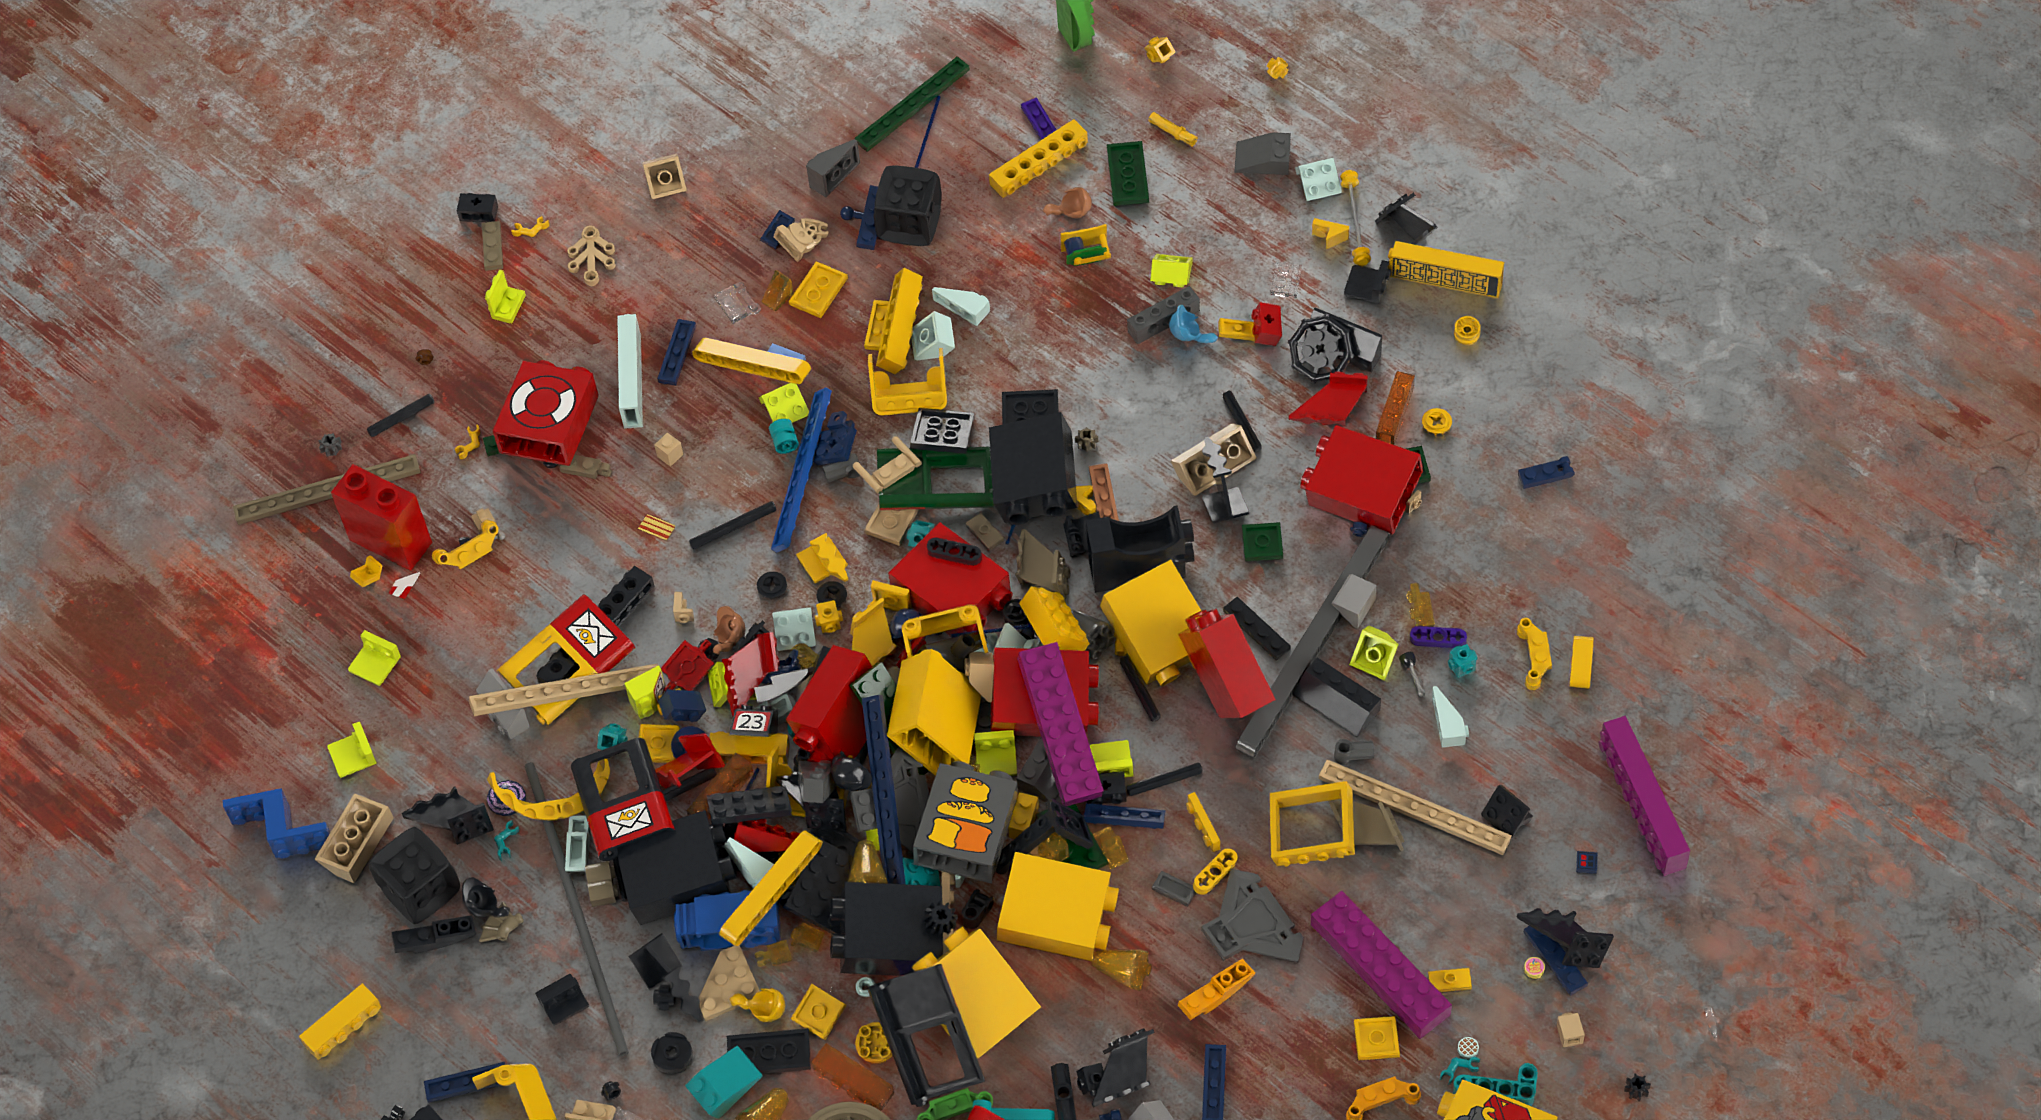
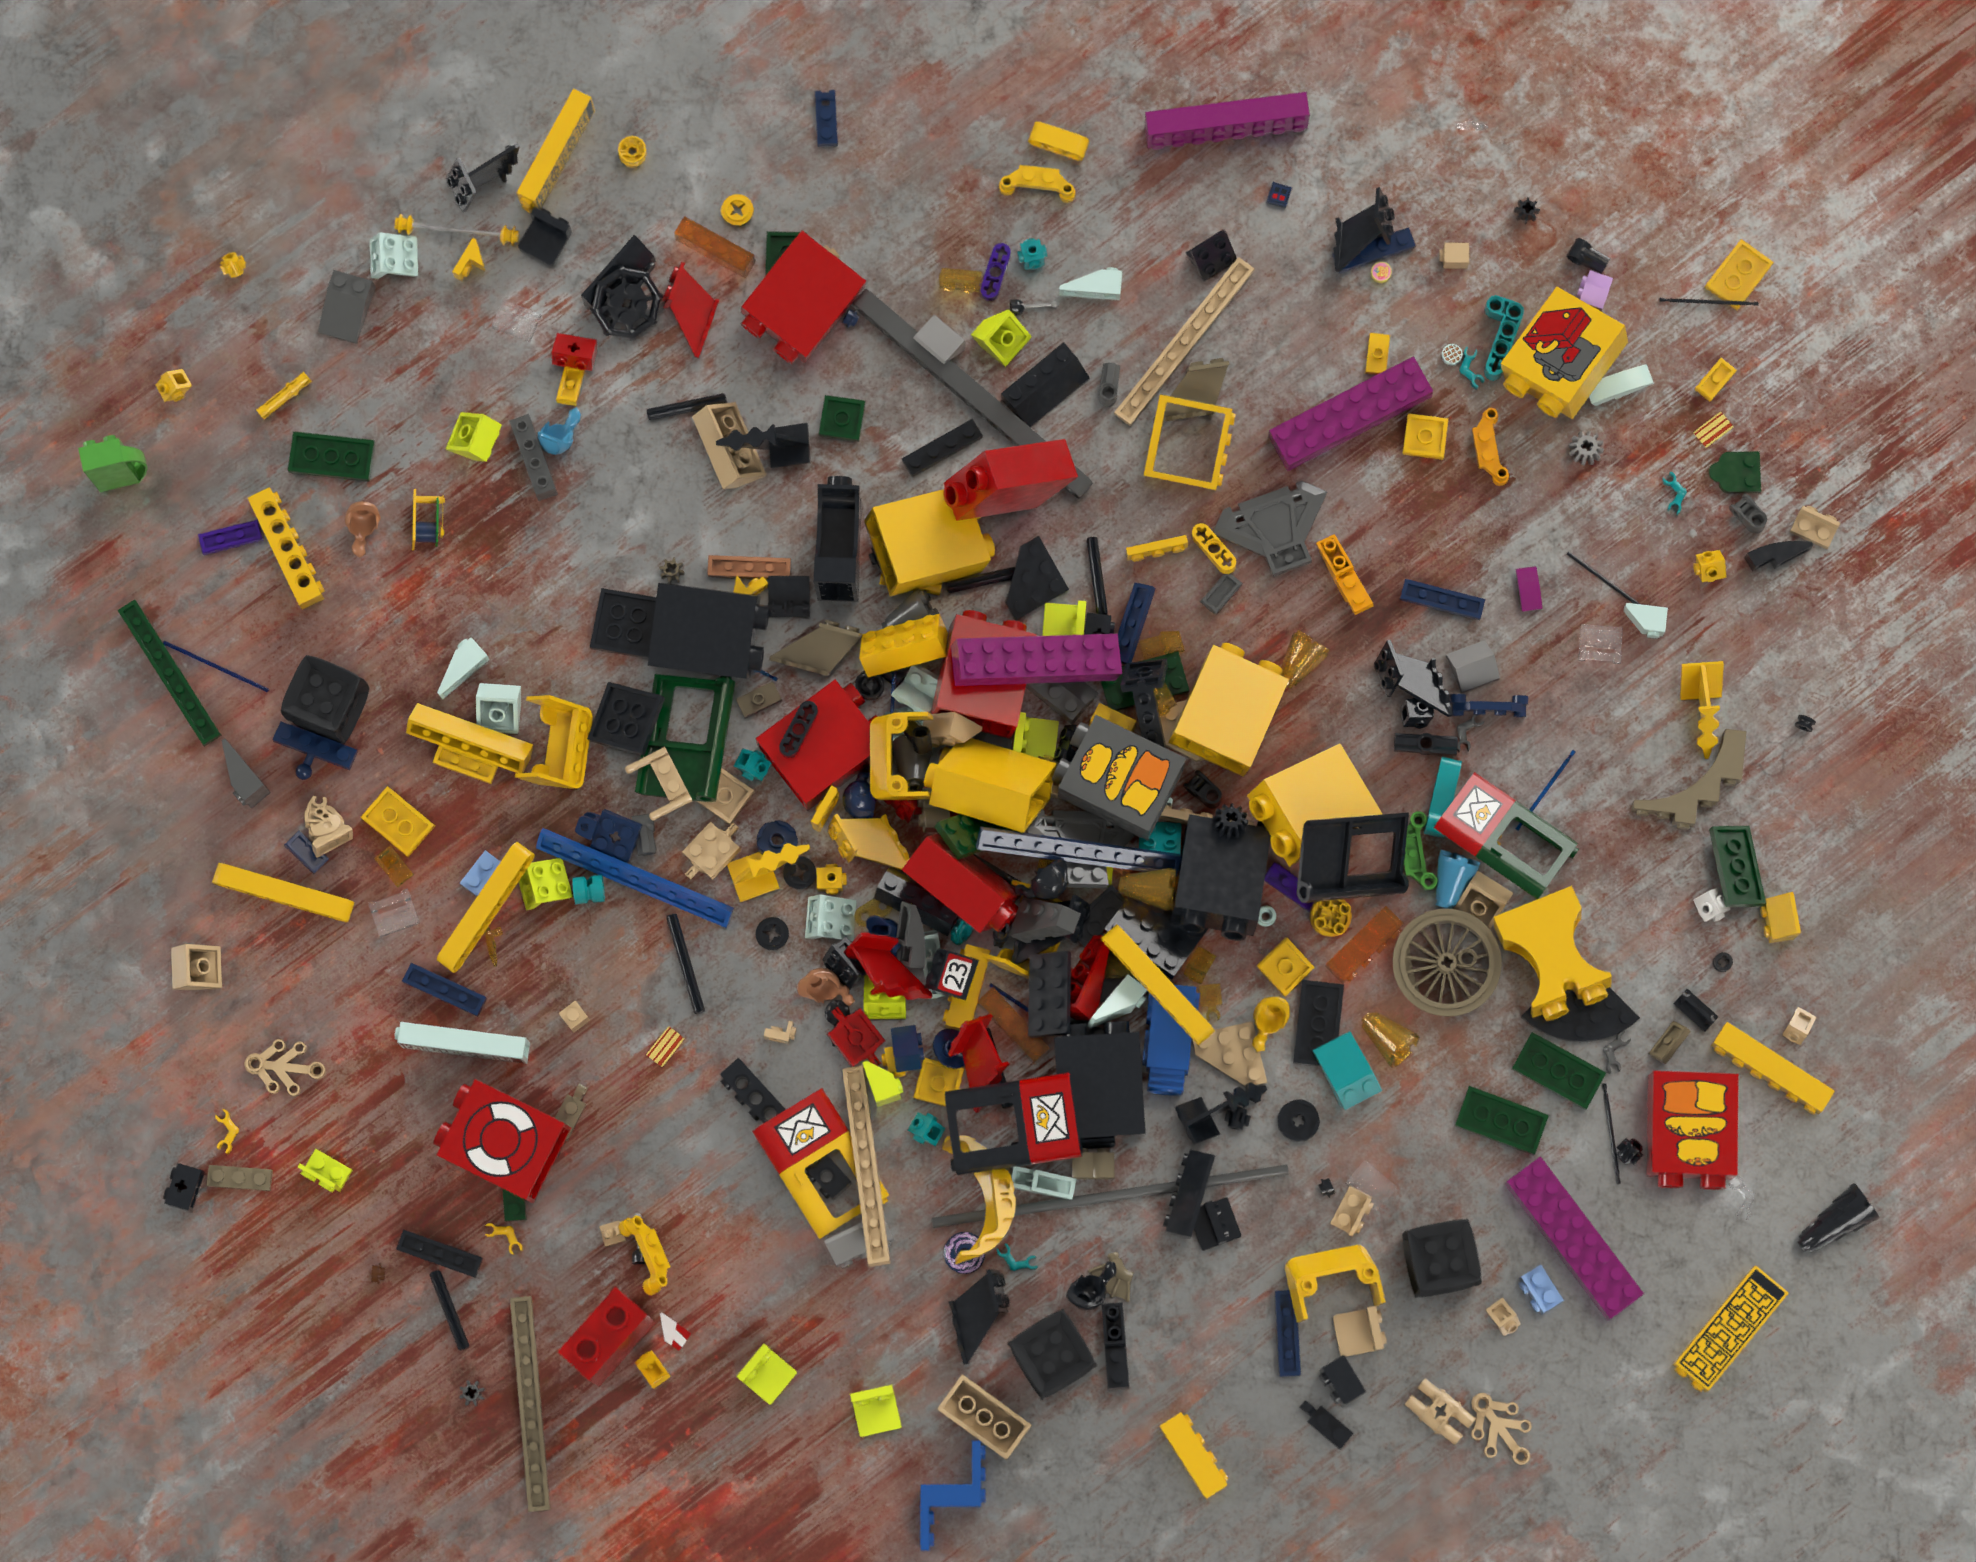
camera: 80 degrees left, 20 degrees up
none -> yellow beam [212,863,355,923]
none -> black plate [396,1229,483,1278]
none -> clear yellow bar [485,927,503,967]
none -> tan plate [682,822,741,880]
none -> dark blue tile [756,820,798,855]
none -> black plate [1005,536,1069,620]
none -> black slope [1163,1149,1215,1239]

